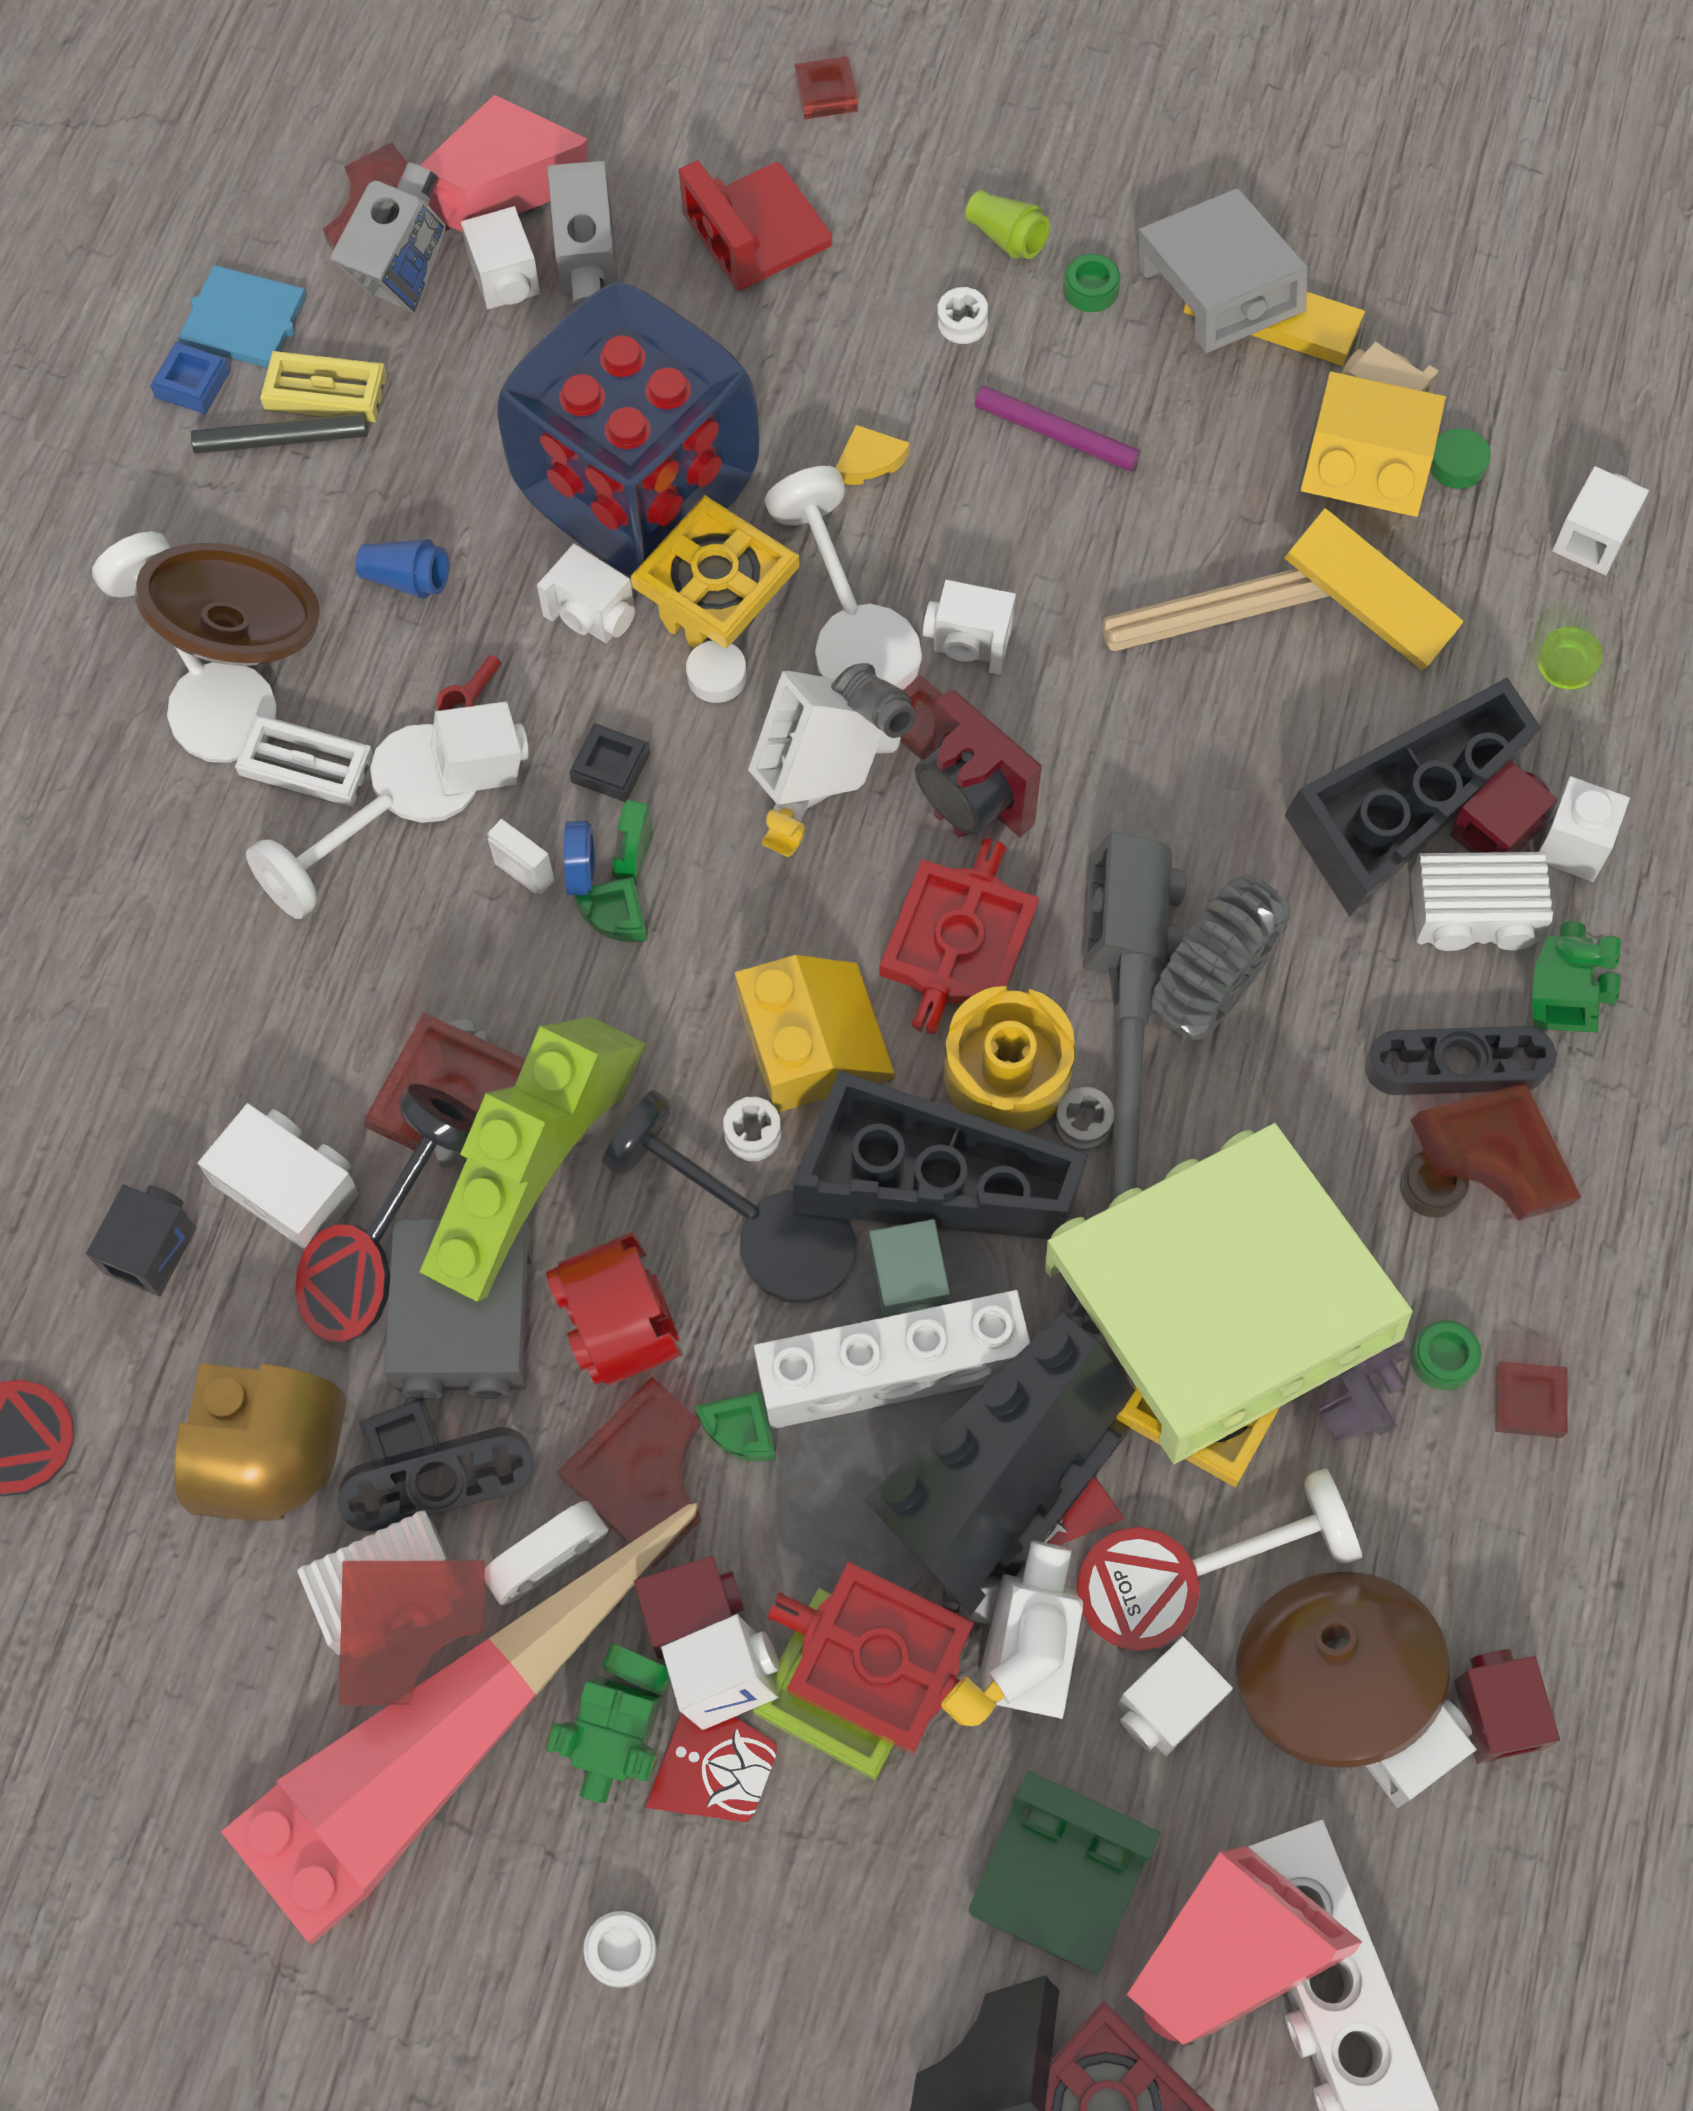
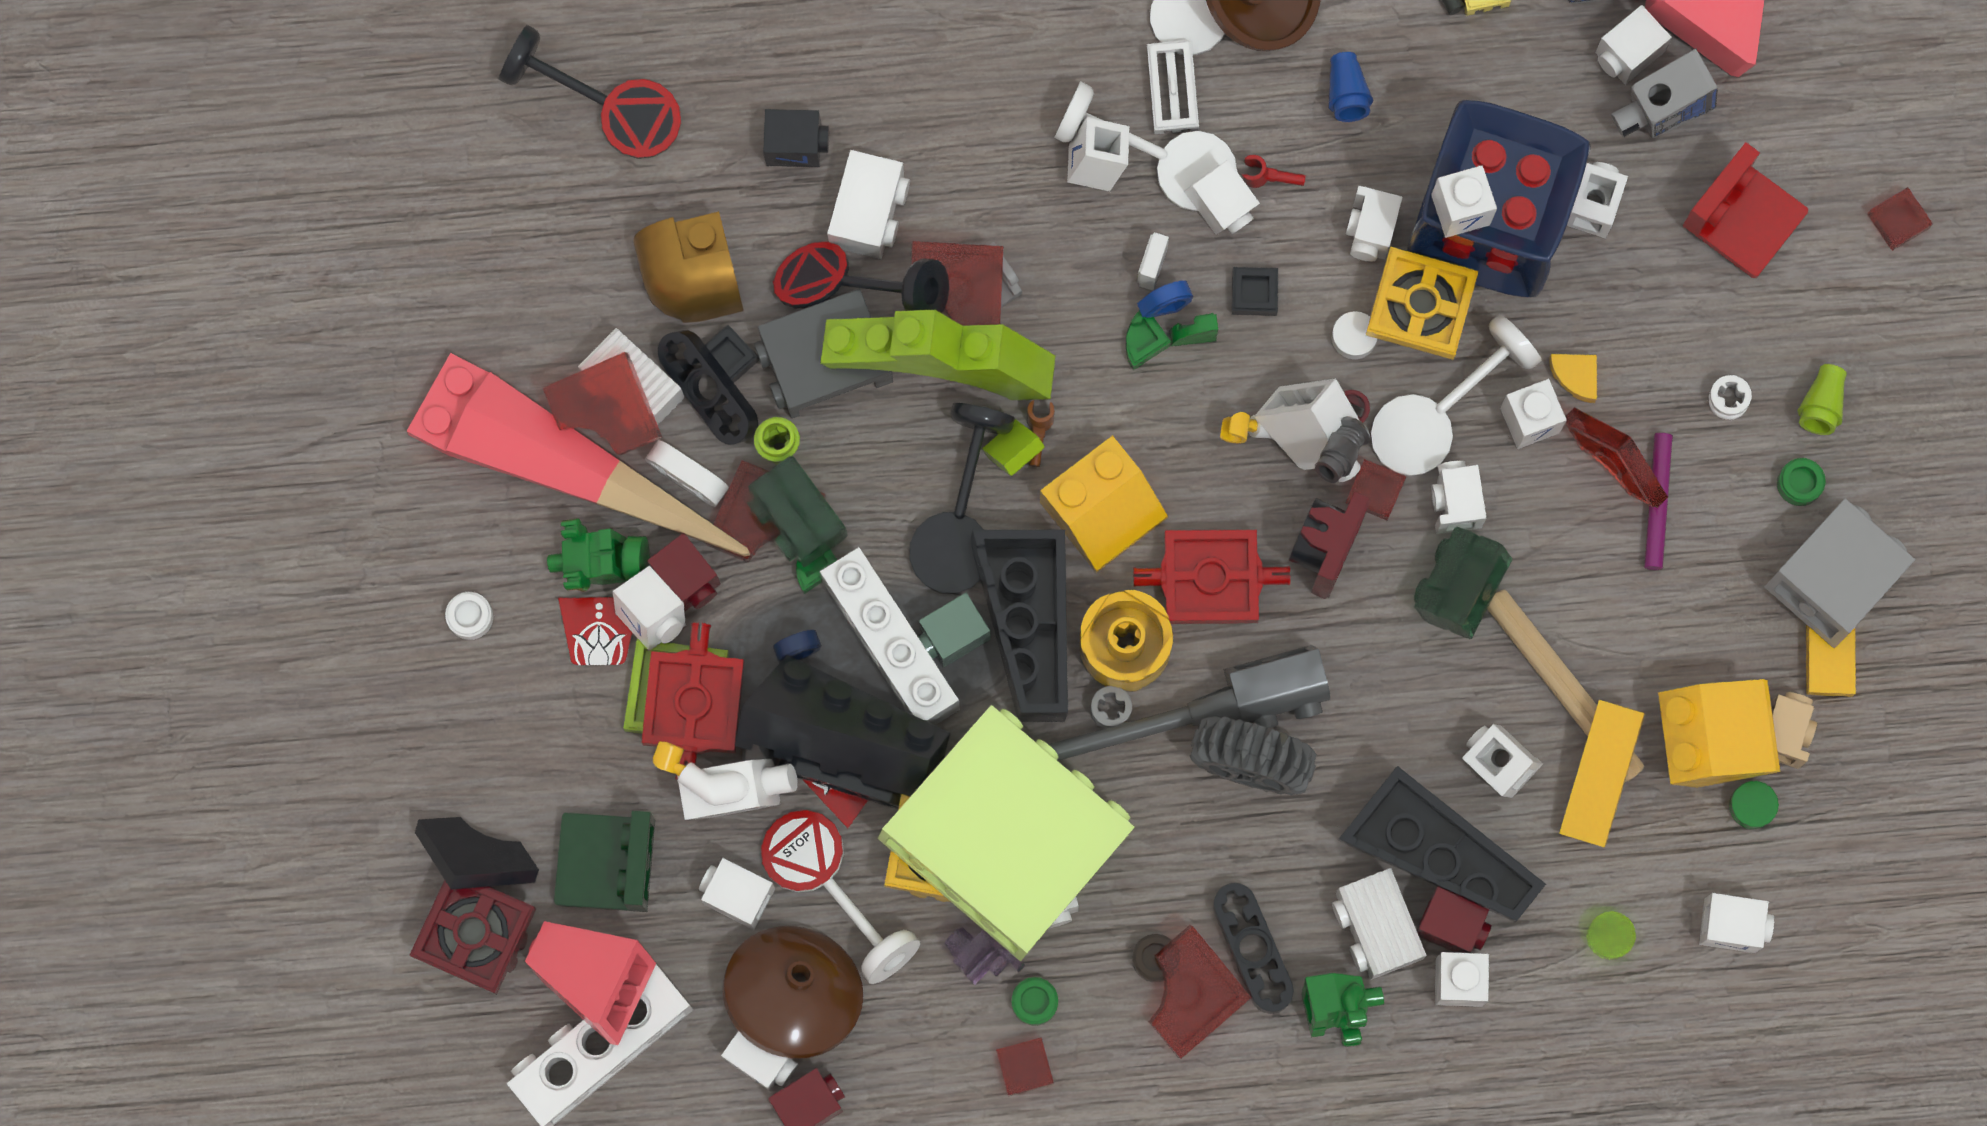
camera: 70 degrees right, 10 degrees up
red brick [546,1231,683,1386] -> none
white bush [723,1097,781,1161] -> none
none -> clear green brick [747,455,848,567]
none -> lime cone [754,417,800,465]
none -> dark blue tile [773,630,822,663]
none -> lime tile [982,420,1045,476]
none -> dark orange hand [1027,400,1055,467]
none -> white brick [1067,117,1129,191]
none -> clear green brick [1414,527,1513,639]
none -> white brick [1431,165,1497,238]
none -> white brick [1462,724,1543,798]
none -> white brick [1500,379,1567,449]
none -> clear red tile [1565,407,1668,508]

